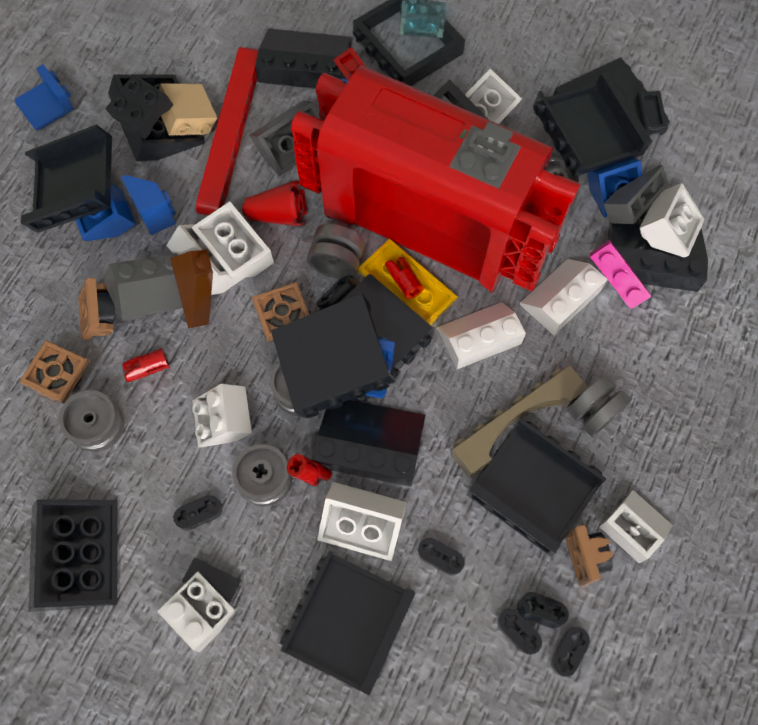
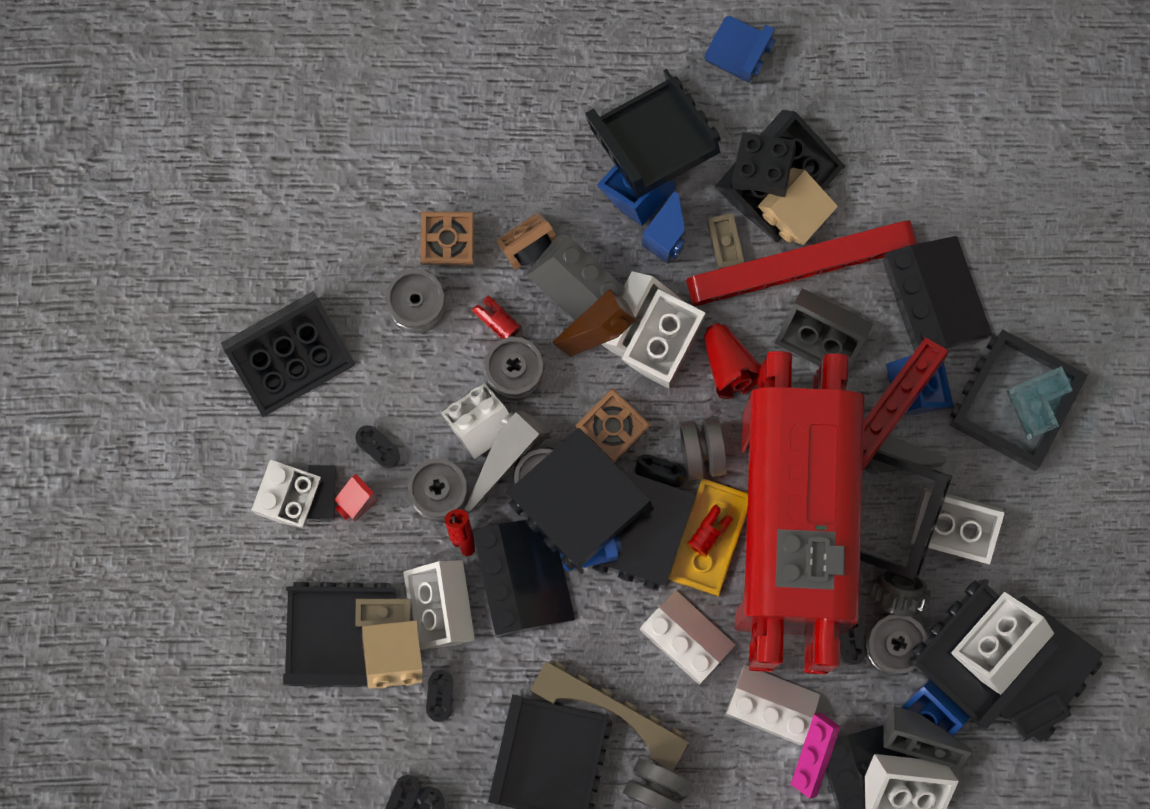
camera: 65 degrees right, 10 degrees up
none -> slope [334,474,378,522]
none -> dark tan plate [355,599,411,627]
none -> tan piece [362,621,422,689]
none -> light grey wedge [465,411,552,513]
none -> flat silver wheel [485,337,544,401]
none -> dark tan plate [707,213,744,269]
none -> white slope [951,592,1054,695]

